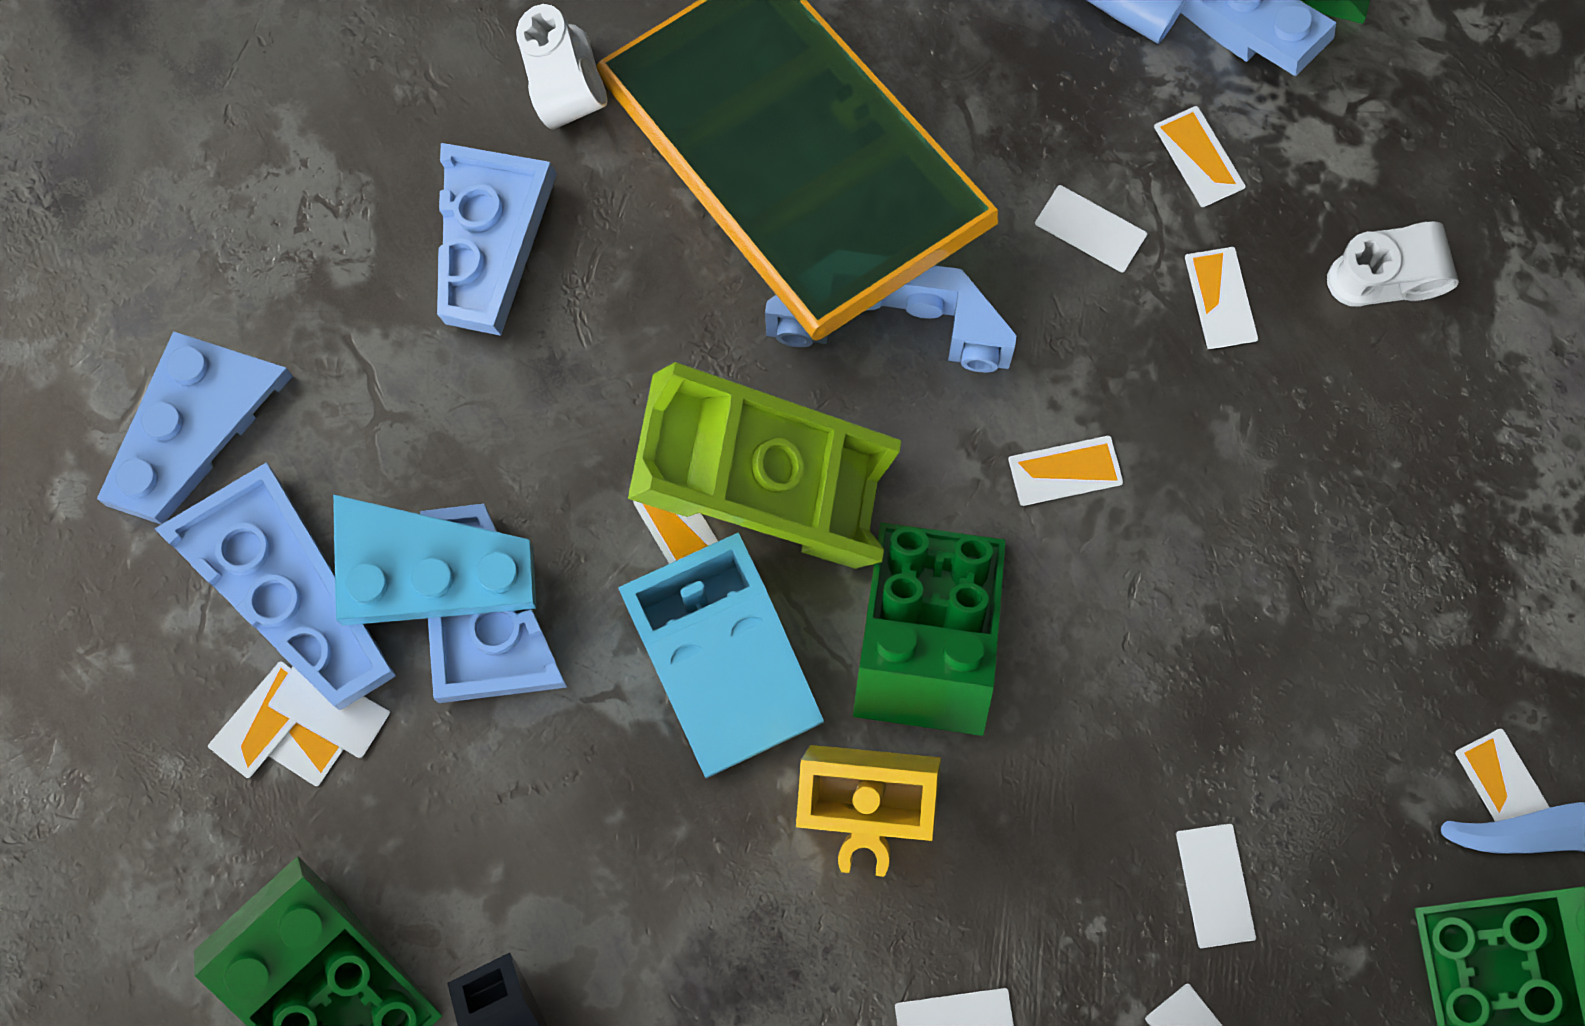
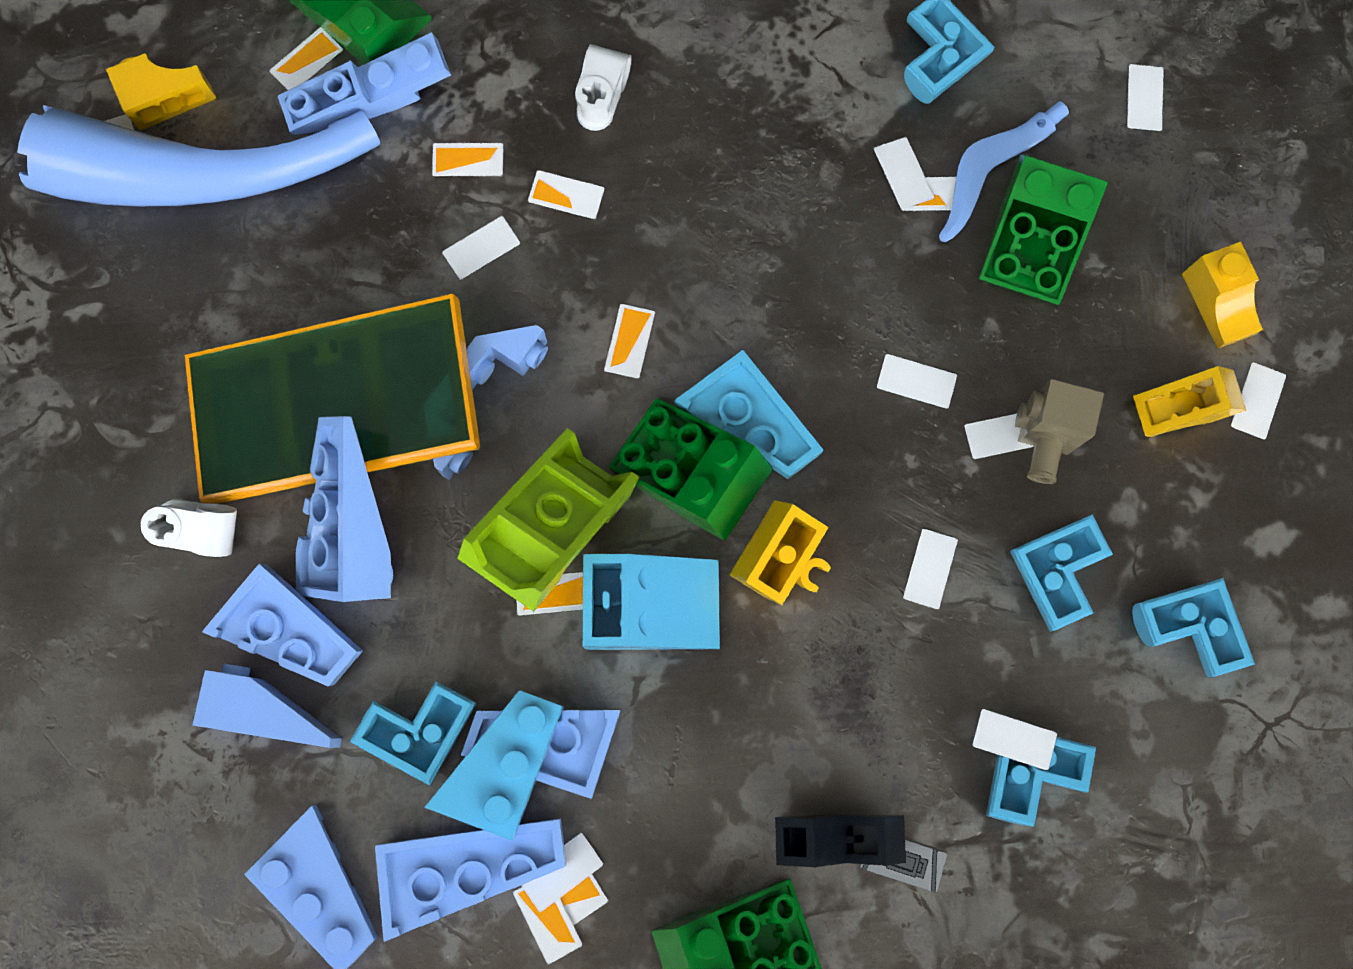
camera: 70 degrees left, 5 degrees up
none -> light blue slope [193,664,342,748]
none -> light blue wedge [296,416,393,602]
none -> medium azure brick [350,681,477,786]
none -> medium azure wing [674,350,823,479]
none -> white sticker [874,137,934,209]

